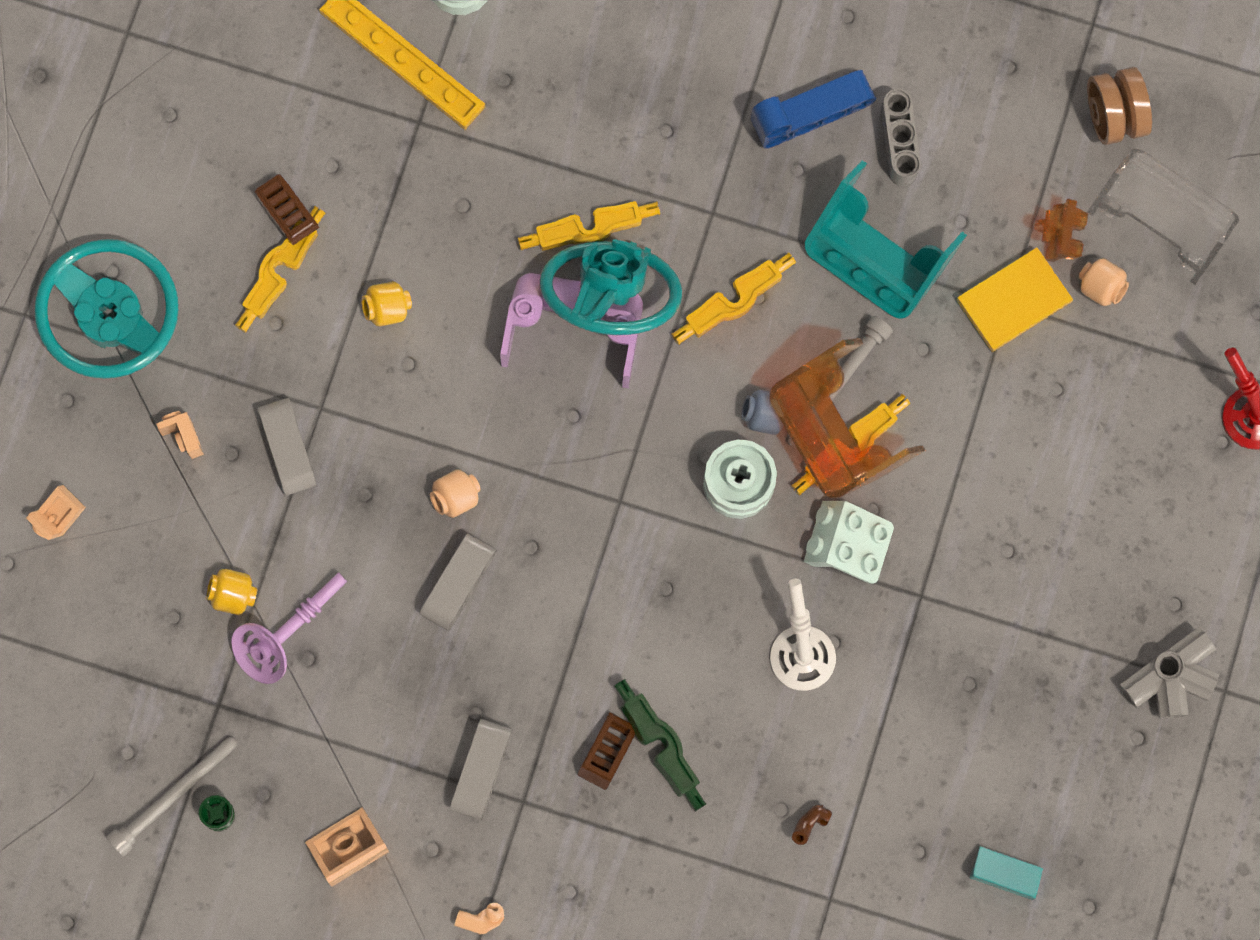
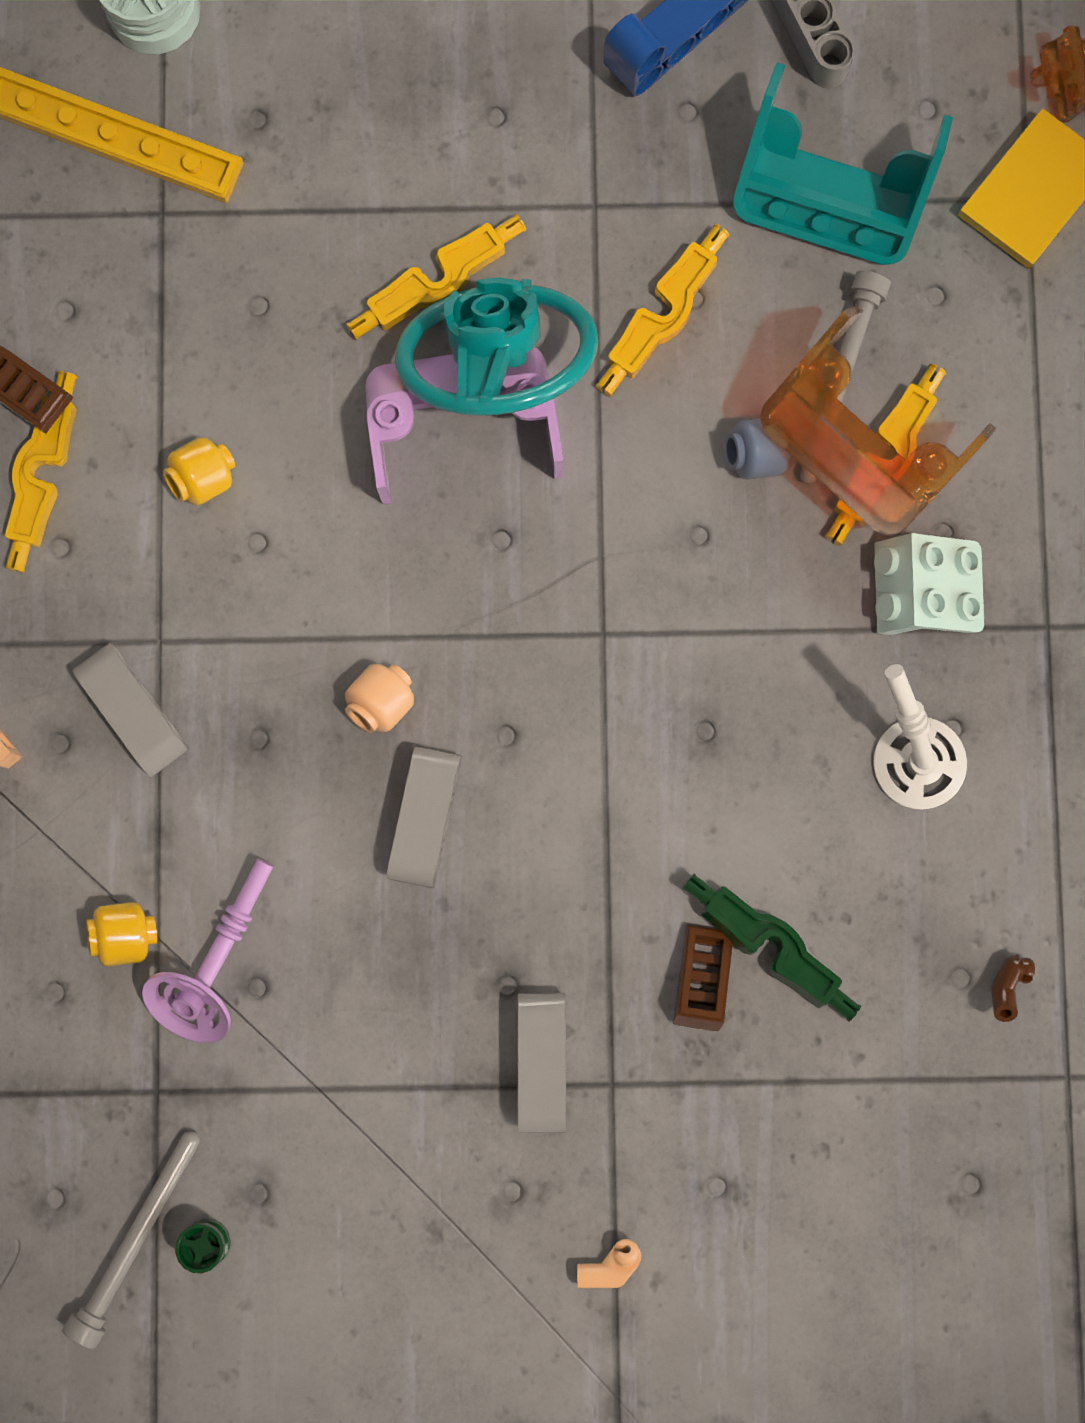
camera: 10 degrees left, 5 degrees up
light nougat slope [305,807,389,887] -> none
light aqua wheel [703,439,777,519] -> none

